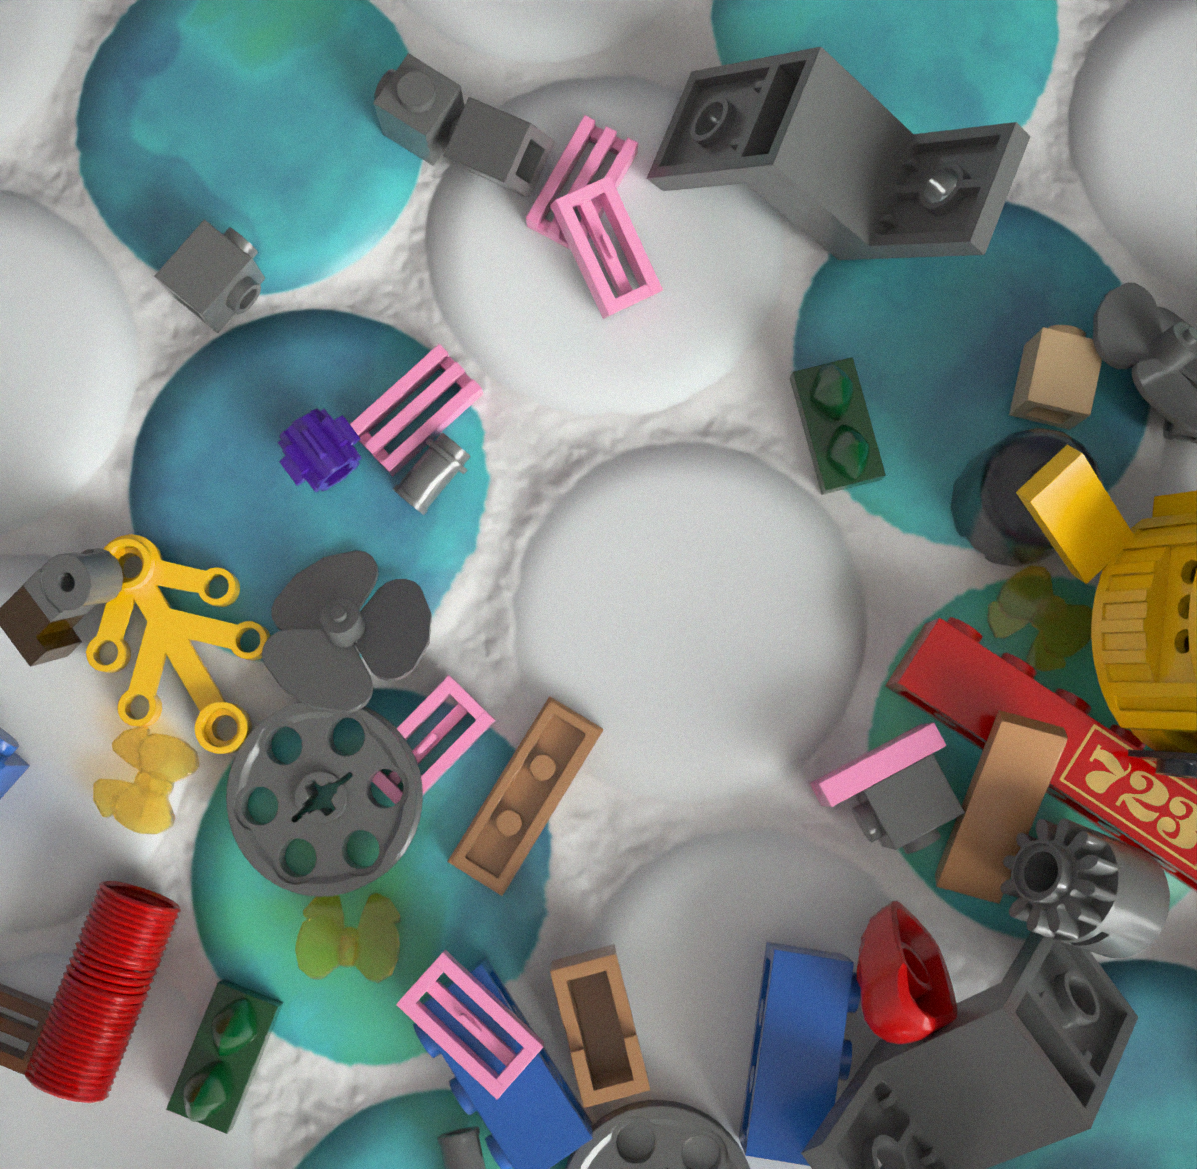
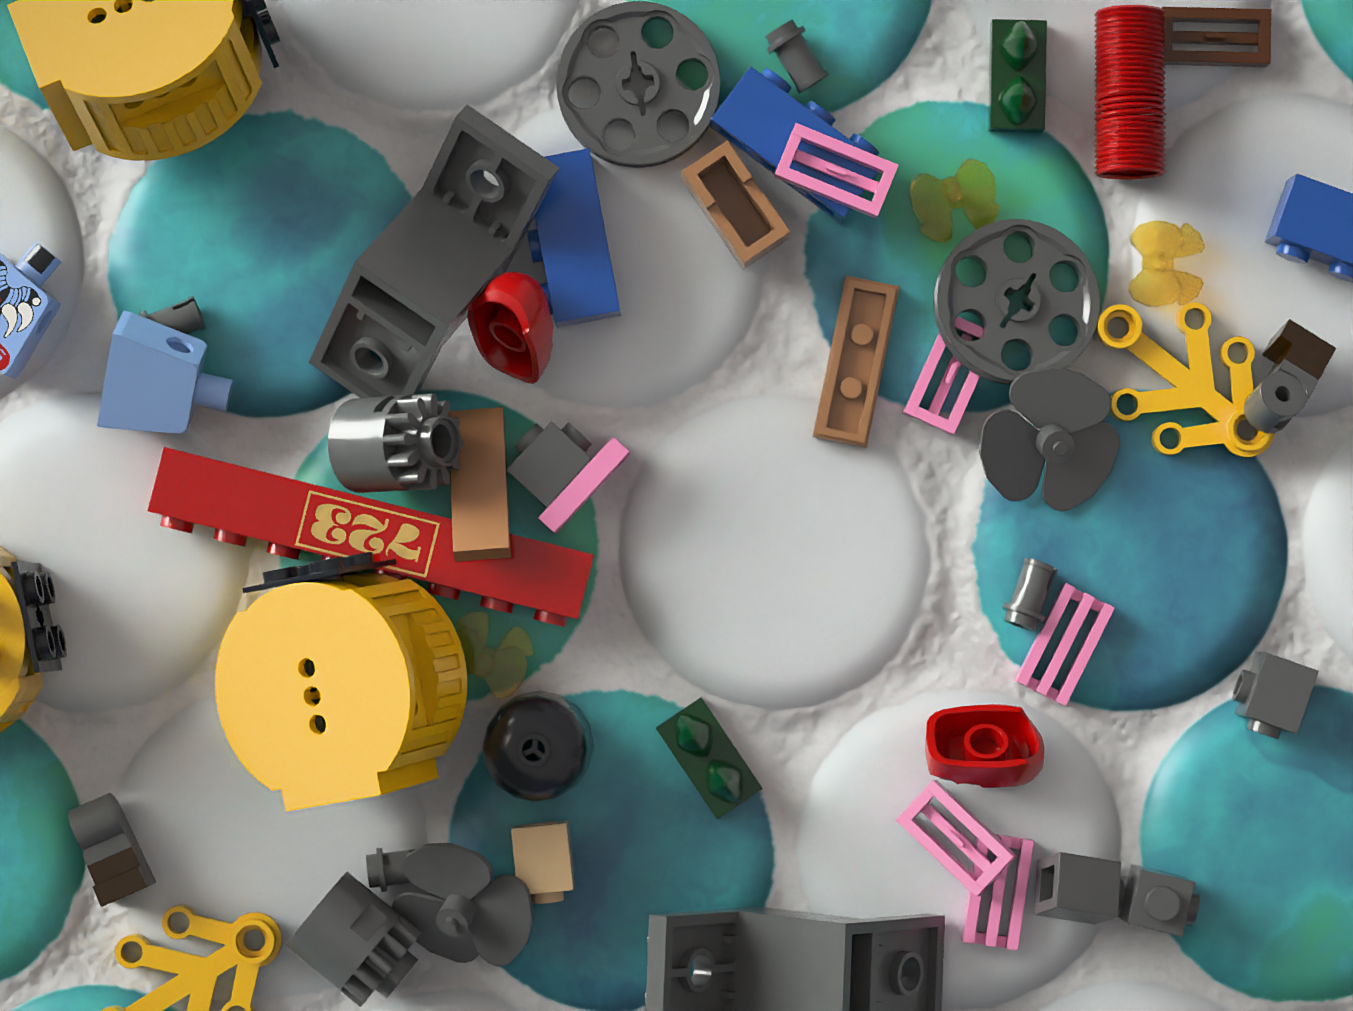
camera: 170 degrees right, 5 degrees up
dark purple gear [277,408,362,492] -> none
yellow tile [1016,445,1136,584] -> none
none -> red piece [925,704,1045,788]

